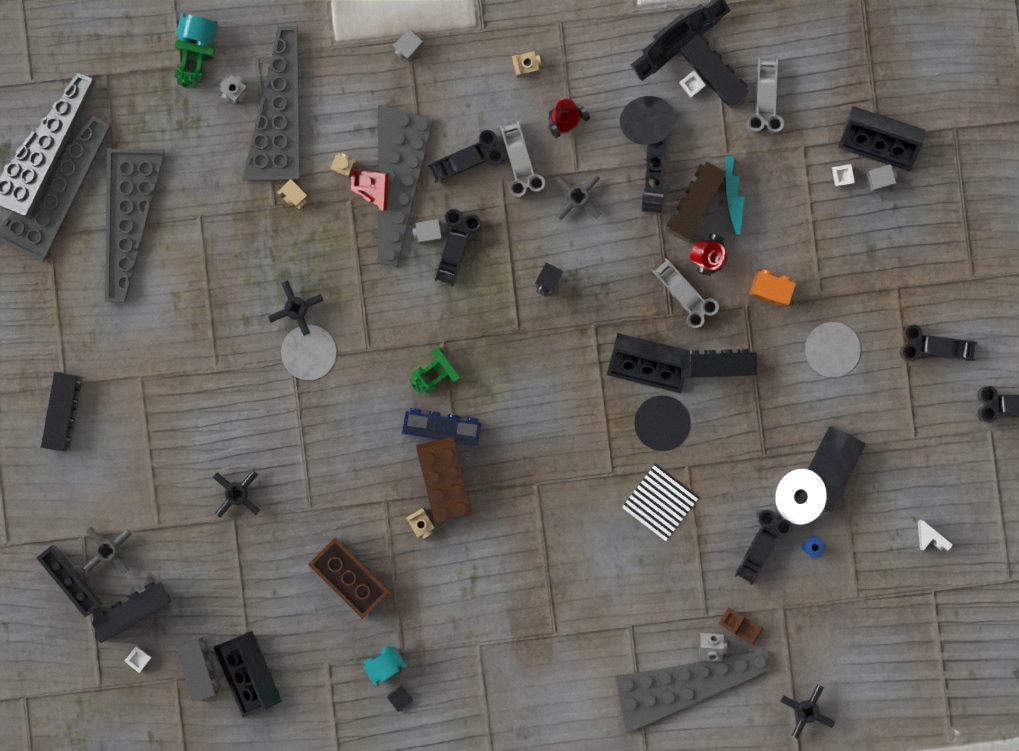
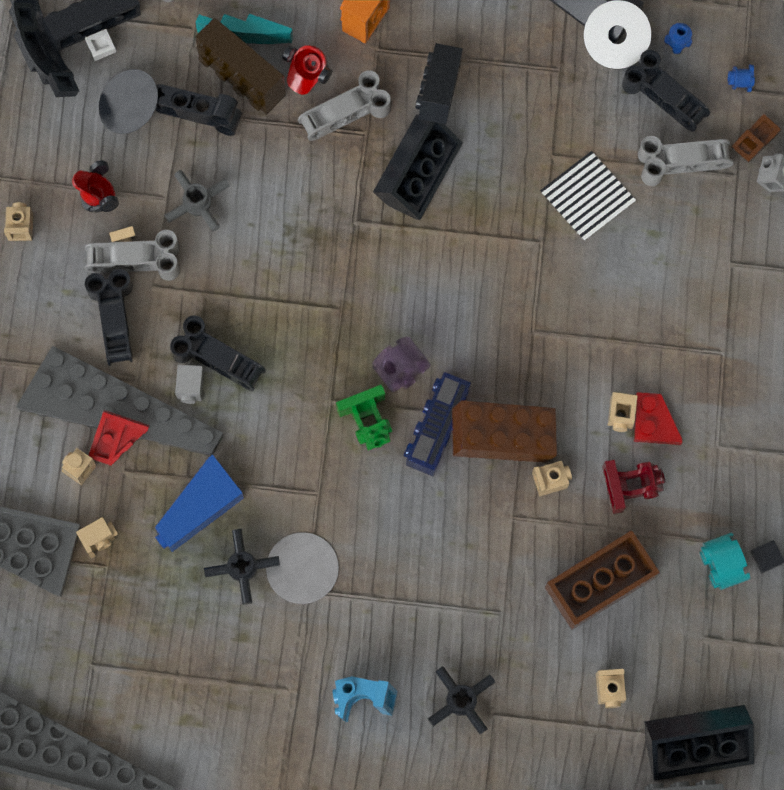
camera: 75 degrees left, 15 degrees down
black brick [534,262,563,297] -> none
black sticker [634,395,690,451] -> none
none -> tan plate [109,226,135,242]
none -> blue slope [155,455,244,552]
none -> dark azure tile [333,676,398,722]
none -> clear purple brick [372,336,431,392]
none -> tan brick [596,669,626,708]
none -> dark red tile [602,460,666,514]
none -> tan brick [607,392,637,432]
none -> red wing [634,392,682,445]
none -> light grey piece [638,136,733,186]
none -> blue brick [727,65,755,92]

